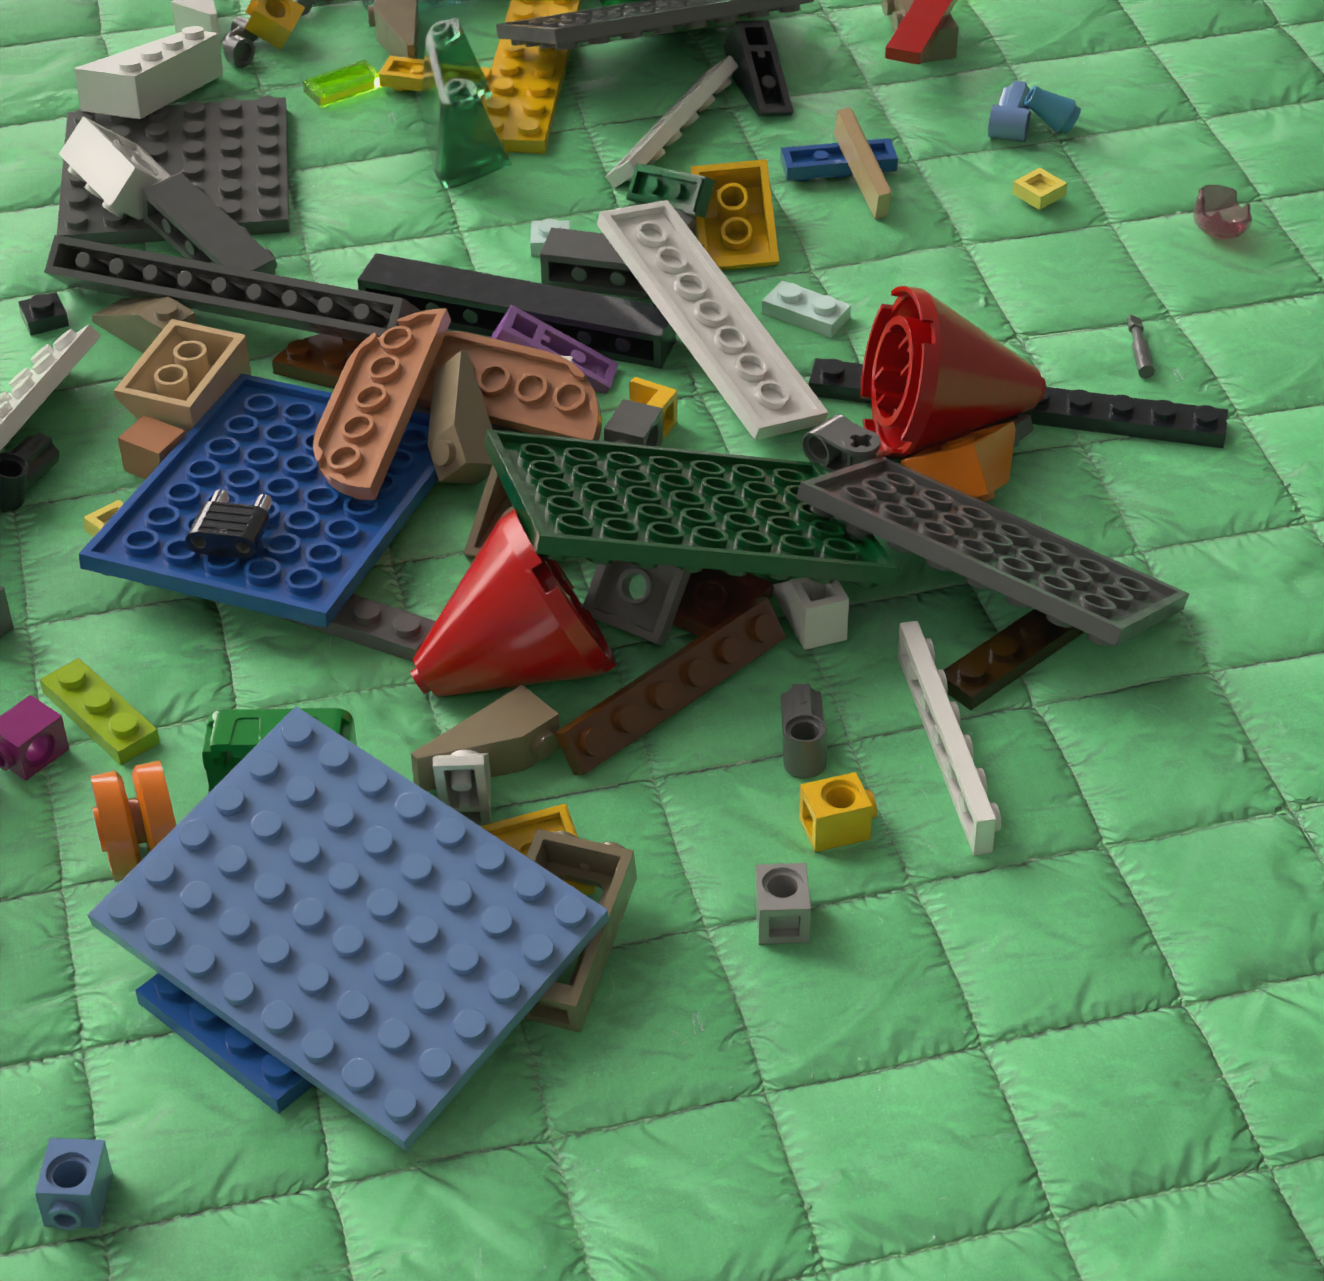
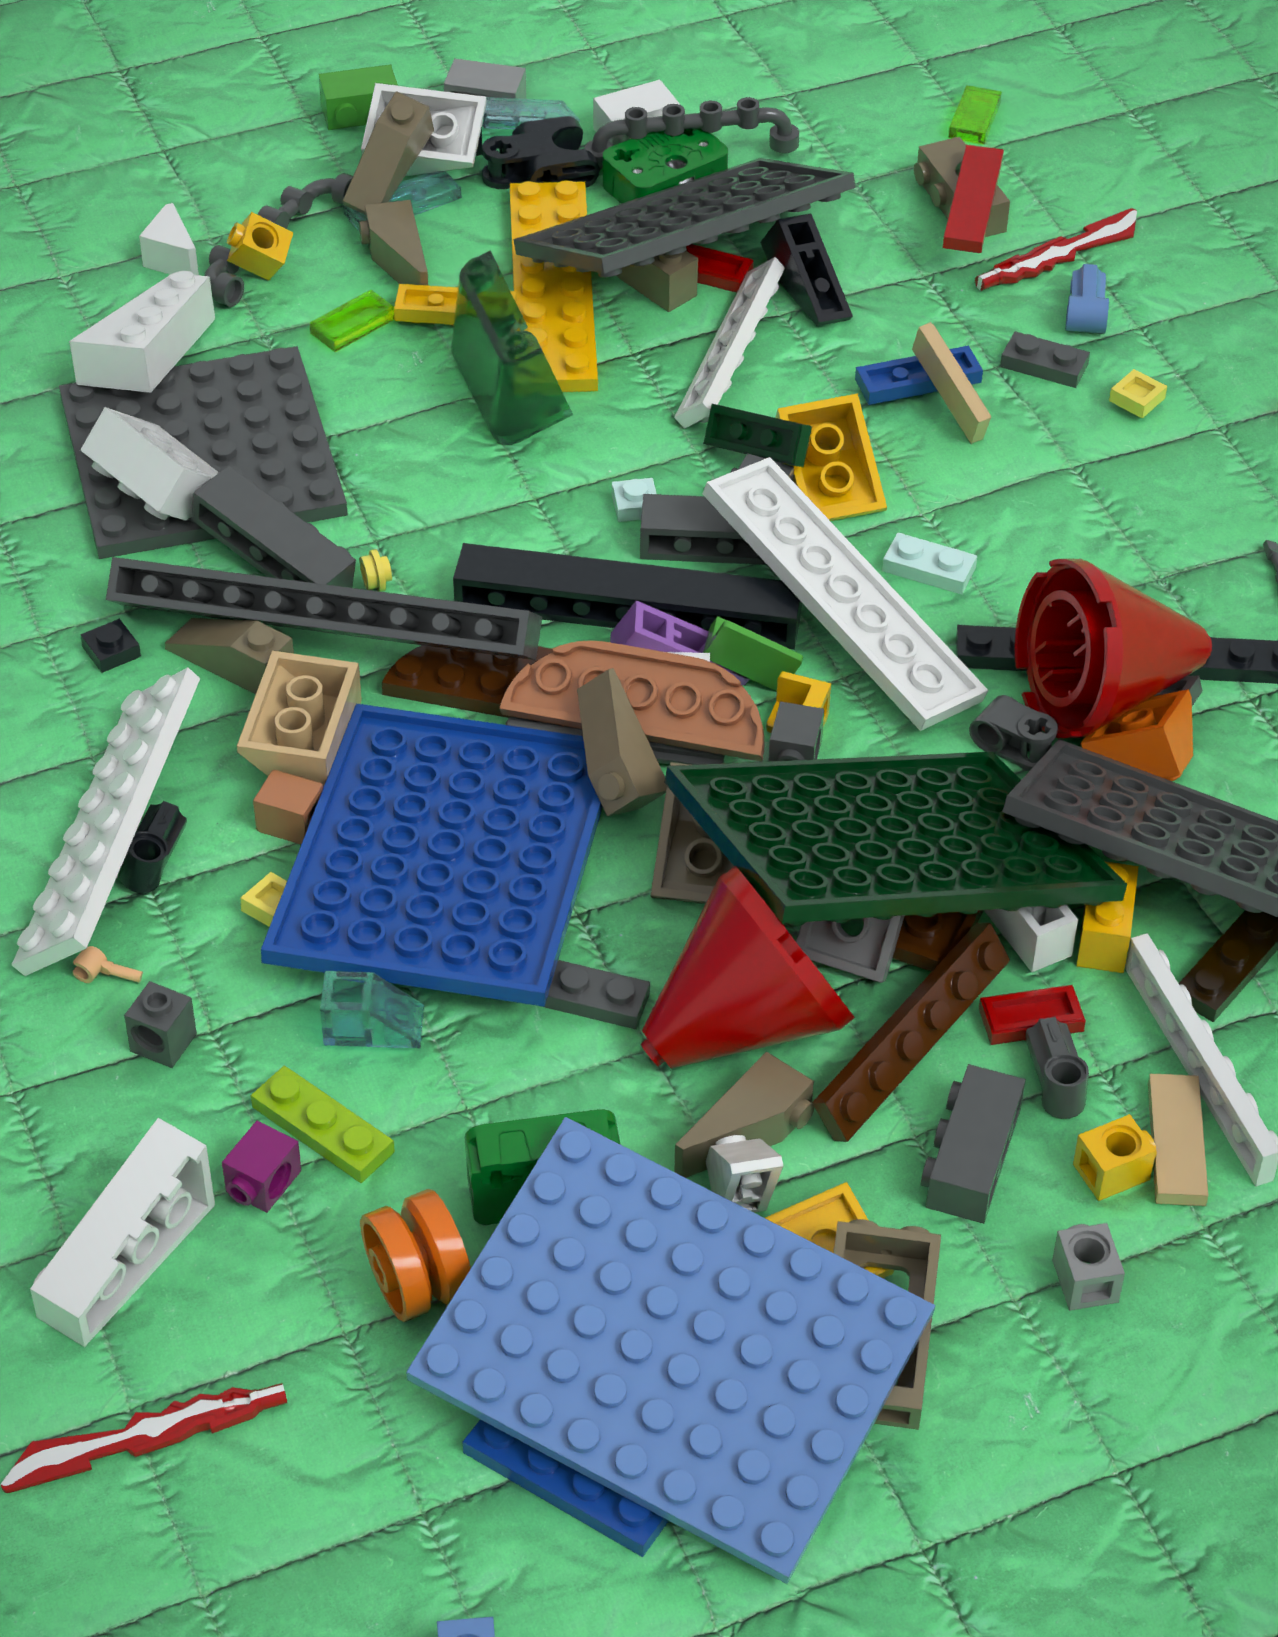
camera: 10 degrees left, 5 degrees up
black piece [185,489,272,559] -> none
nougat plate [313,308,451,500] -> none
dark azure cone [1024,85,1081,134] -> none
none -> clear light blue slope [320,971,424,1048]
none -> light yellow plate [359,549,392,592]
none -> dark tan slope [616,251,698,312]
none -> red tile [686,244,754,293]
none -> bright green panel [703,616,803,691]
none -> dark grey brick [920,1064,1026,1224]
none -> red sword [975,208,1137,291]
none -> red tile [979,985,1086,1045]
none -> dark grey plate [1000,331,1090,388]
none -> yellow brick [1077,861,1139,973]
none -> tan tile [1148,1074,1208,1206]

